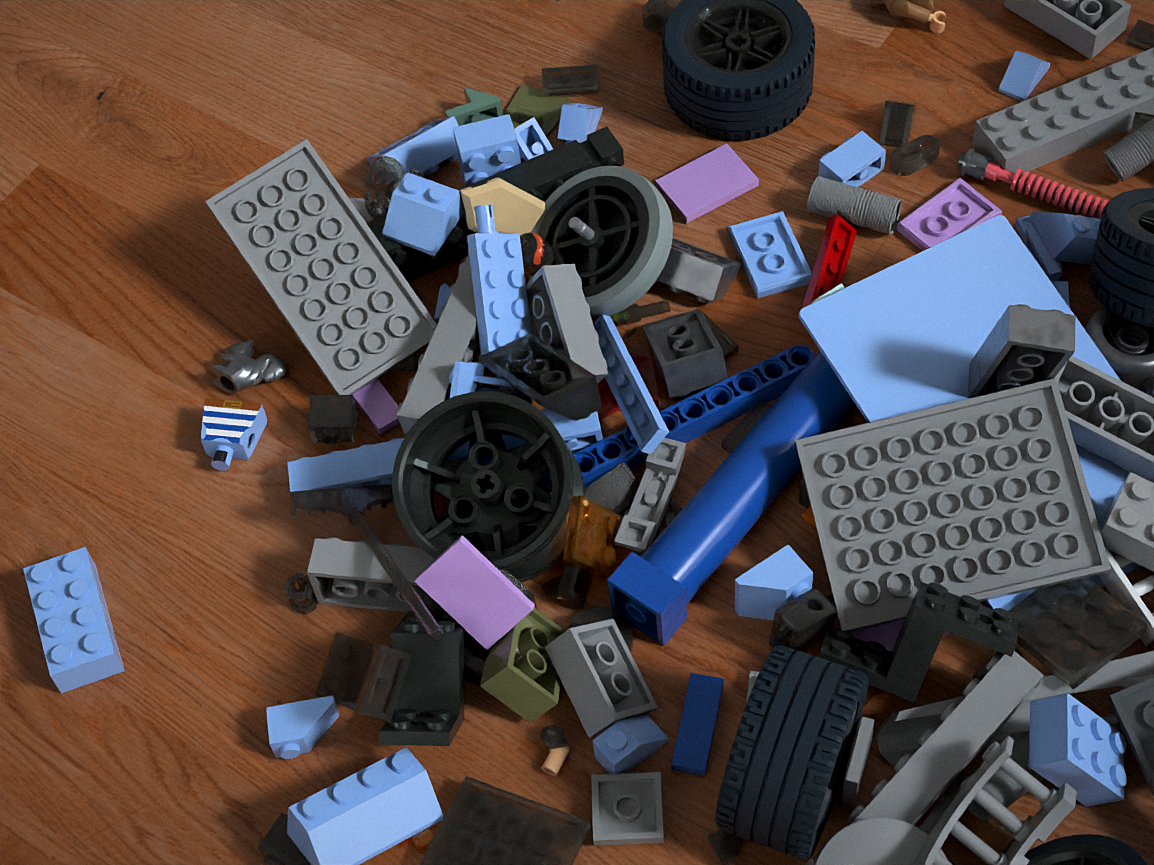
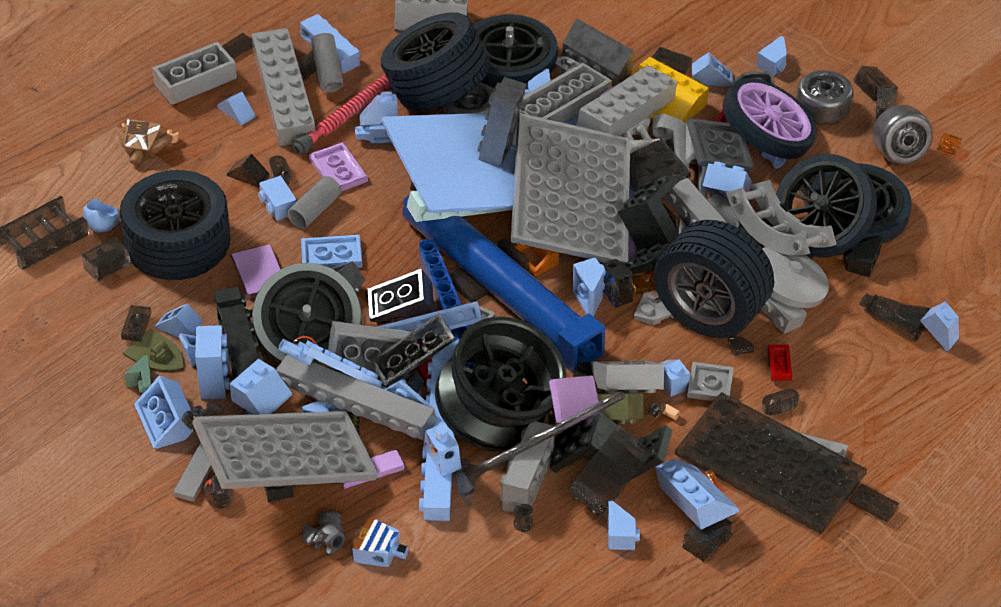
camera: 85 degrees left, 10 degrees down
clear smoke head [306,395,360,445] -> none
tan tile [459,177,545,247] -> none
blue tile [671,673,724,776] -> none
red plate [802,214,857,308] -> none
none -> light blue torso [424,423,461,477]

